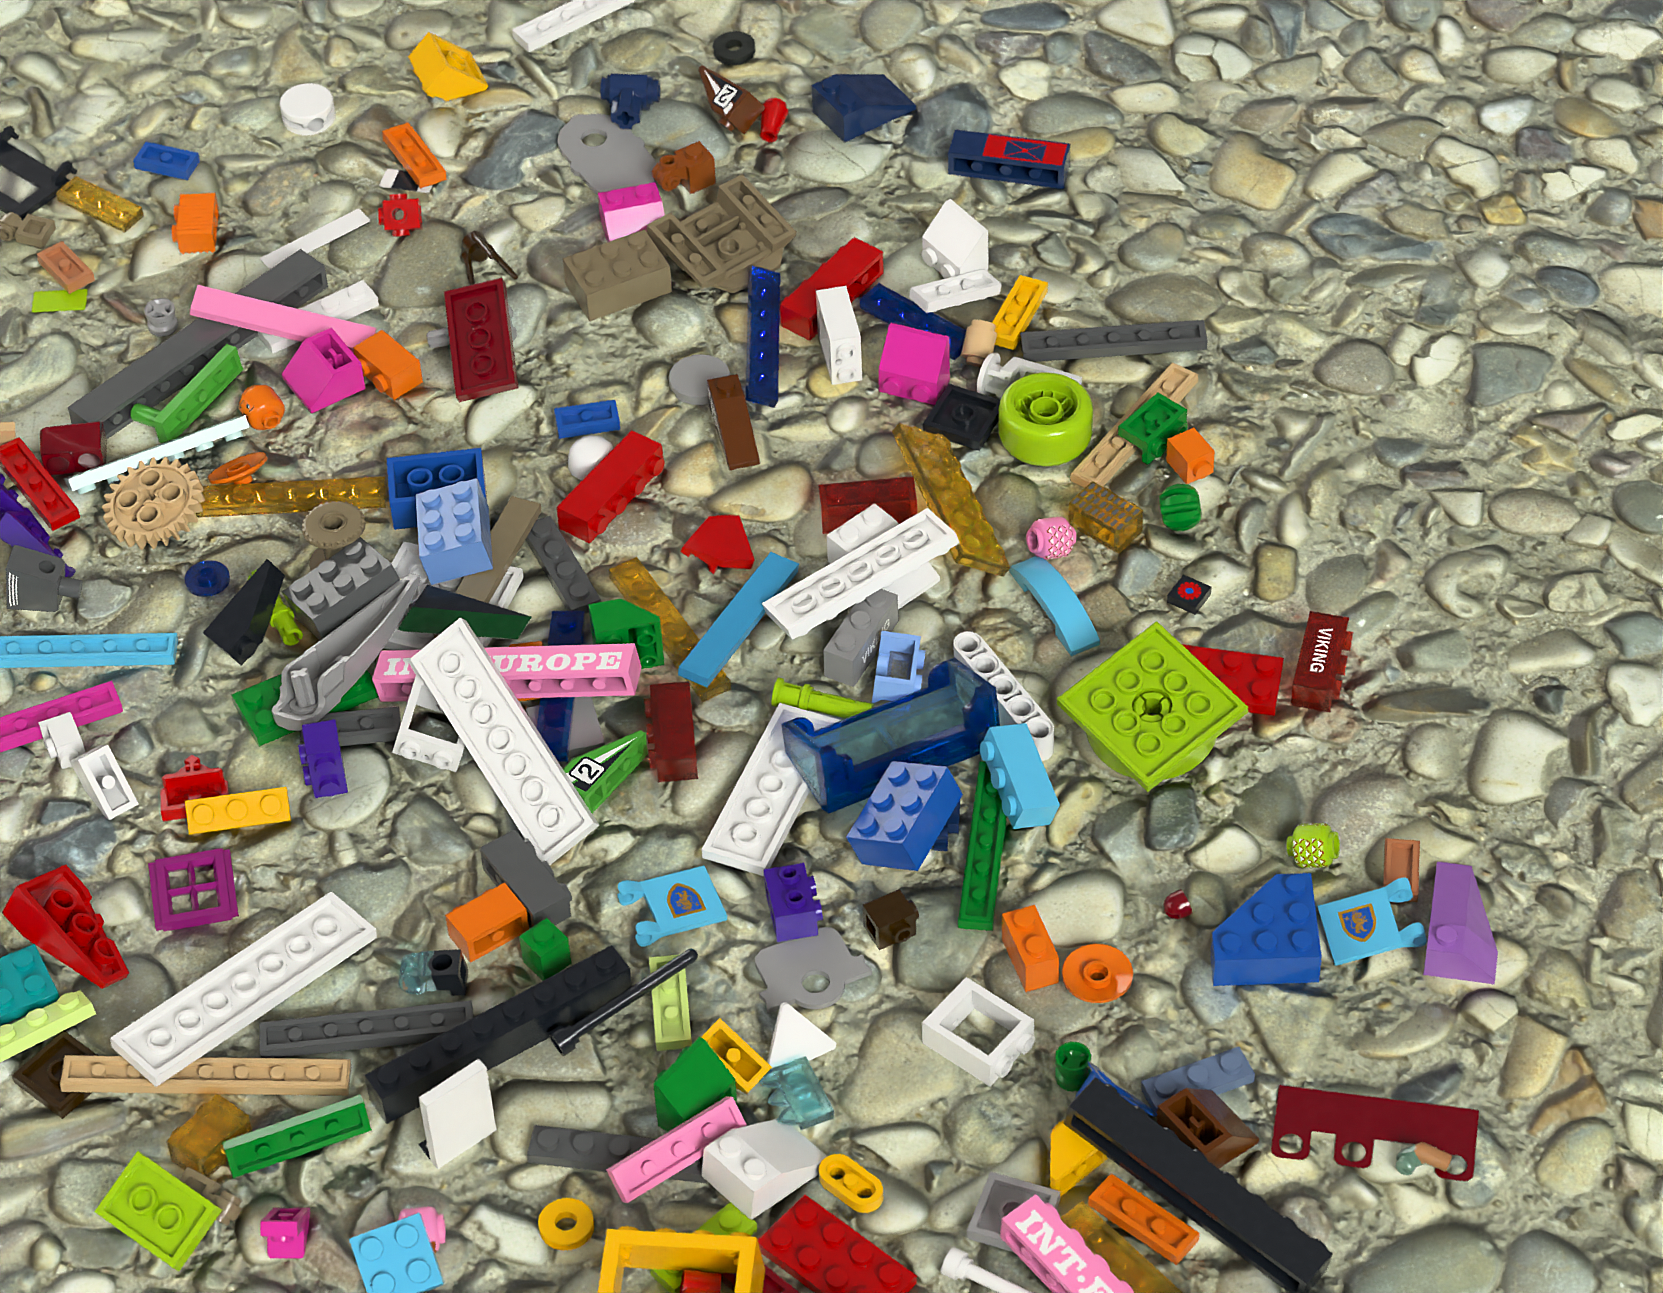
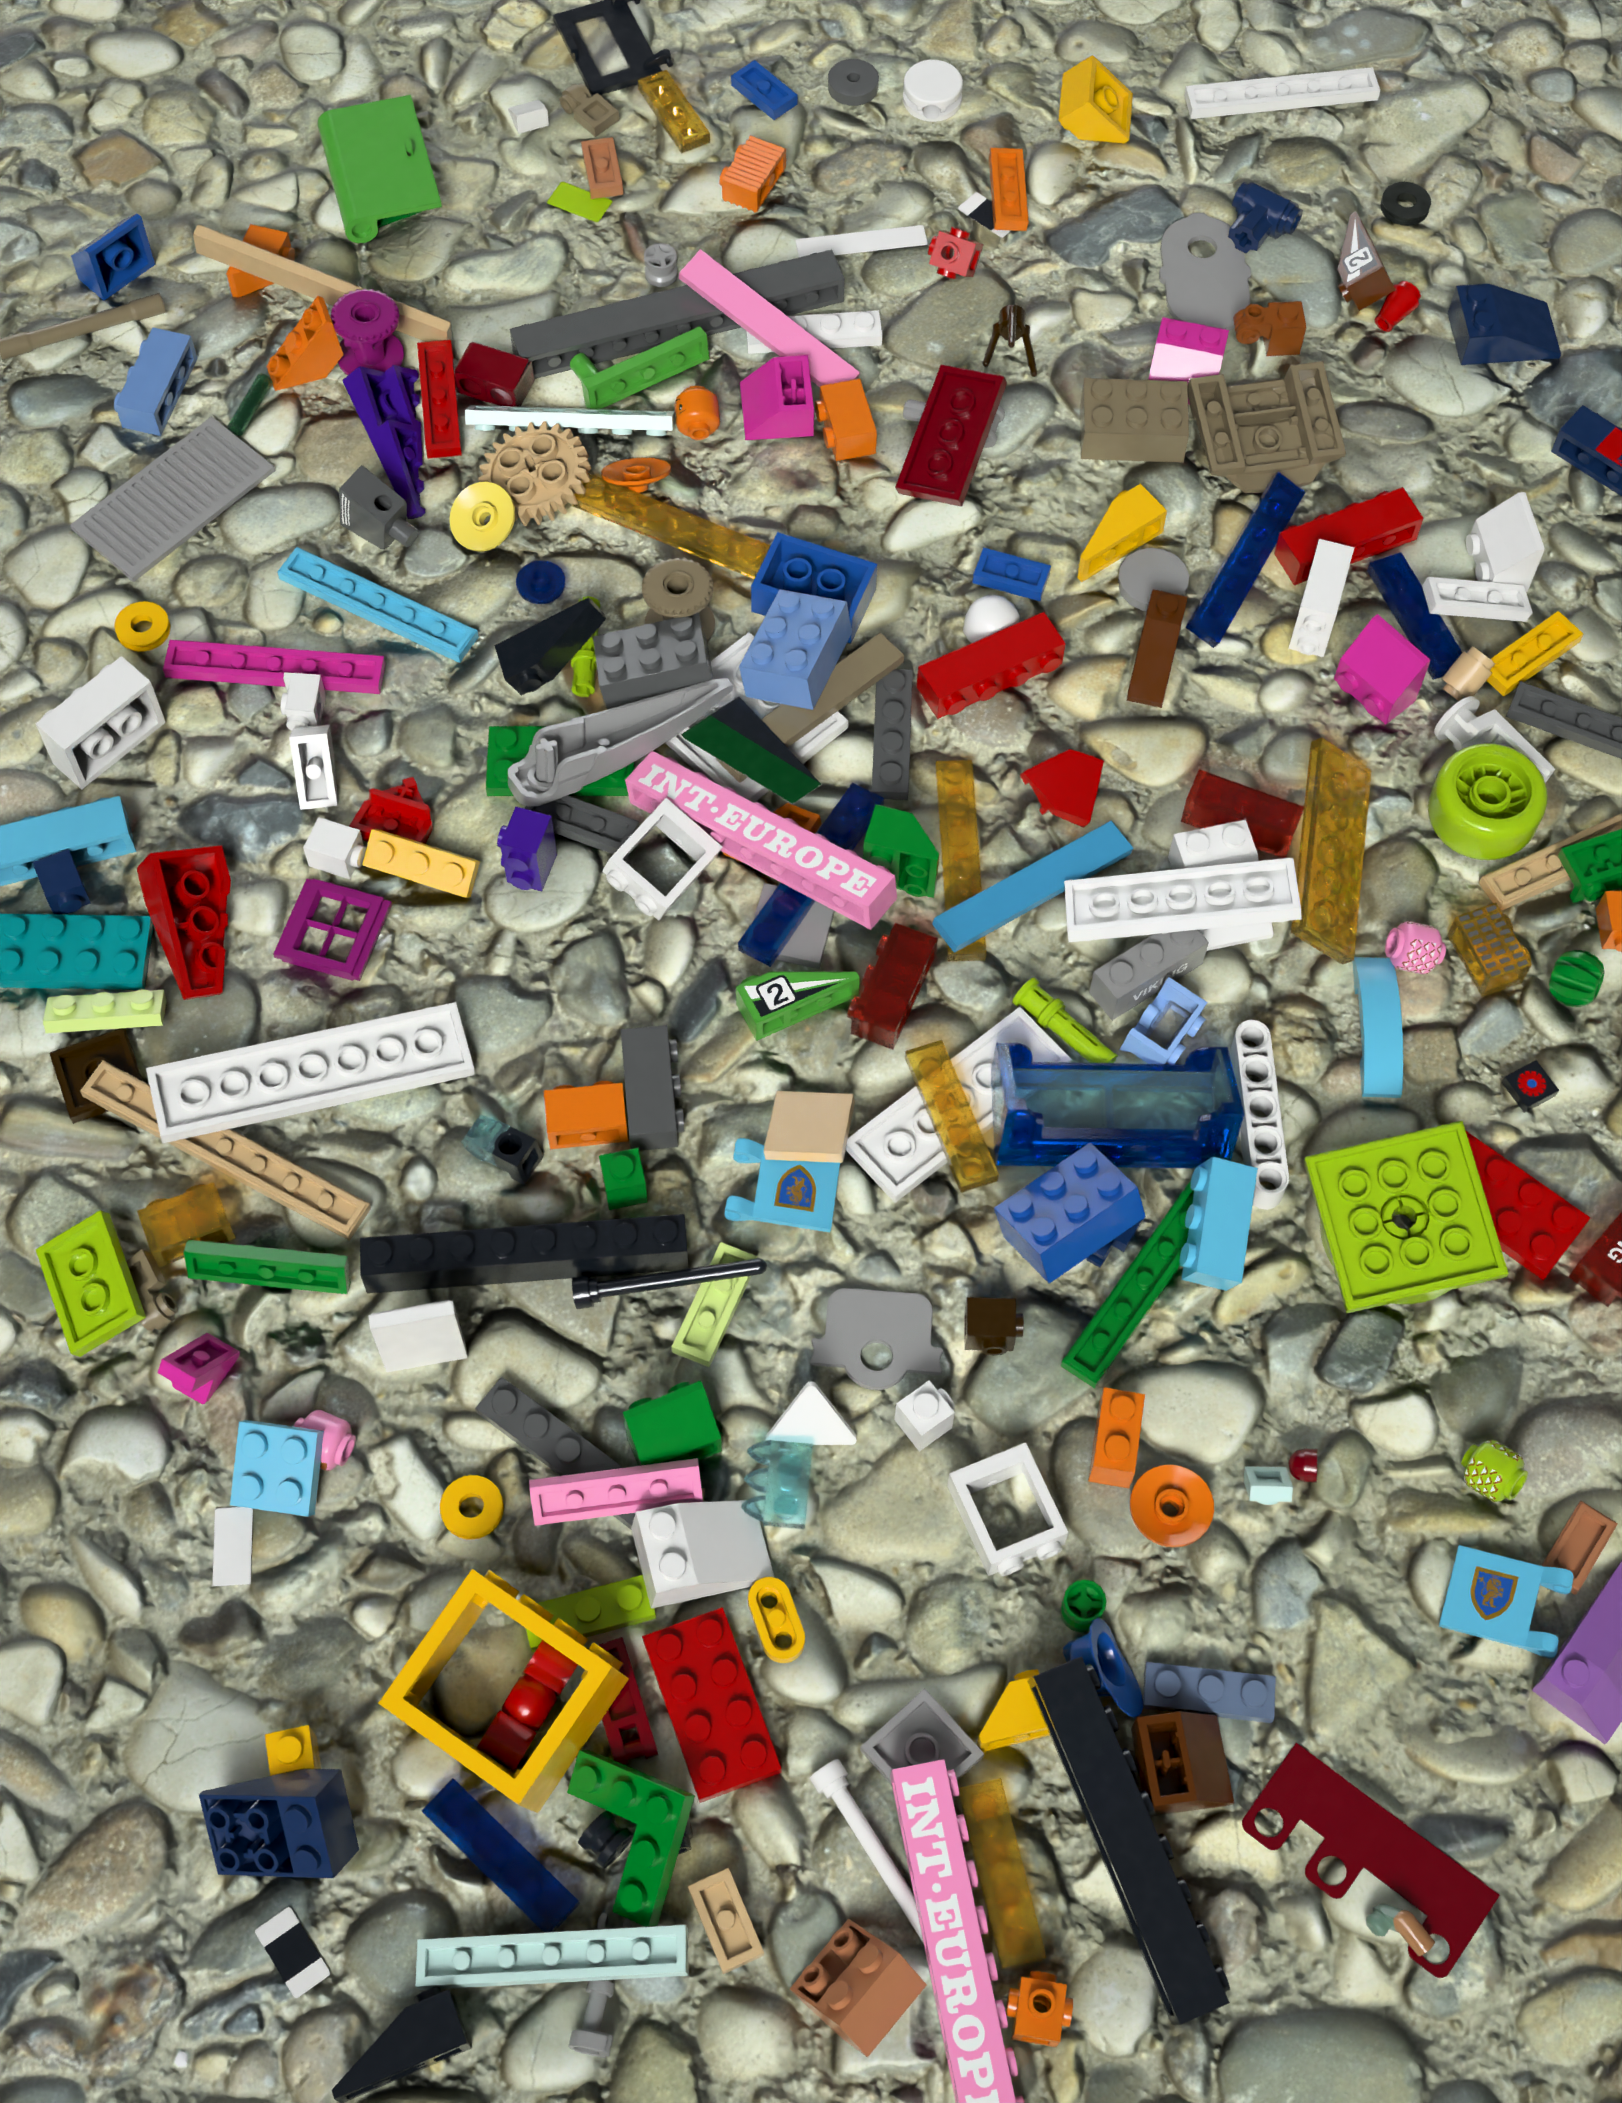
camera: 25 degrees right, 15 degrees up
dark grey plate [259,1000,473,1058] -> none
white plate [410,618,599,865] -> none
yellow slope [701,1018,772,1094] -> none
dark purple brick [763,863,823,942] -> none
black plate [923,384,1000,451] -> none
orange plate [1088,1173,1199,1265] -> none
blue brick [1210,873,1322,986] -> none
none -> white brick [303,817,366,879]
none -> light yellow dish [450,482,515,552]
none -> tan tile [763,1091,855,1163]
none -> dark grey piece [828,59,879,106]
none -> white brick [894,1380,955,1452]
none -> clear yellow plate [905,1040,999,1193]
none -> yellow slope [1077,483,1167,582]
none -> light aqua plate [1244,1466,1293,1505]

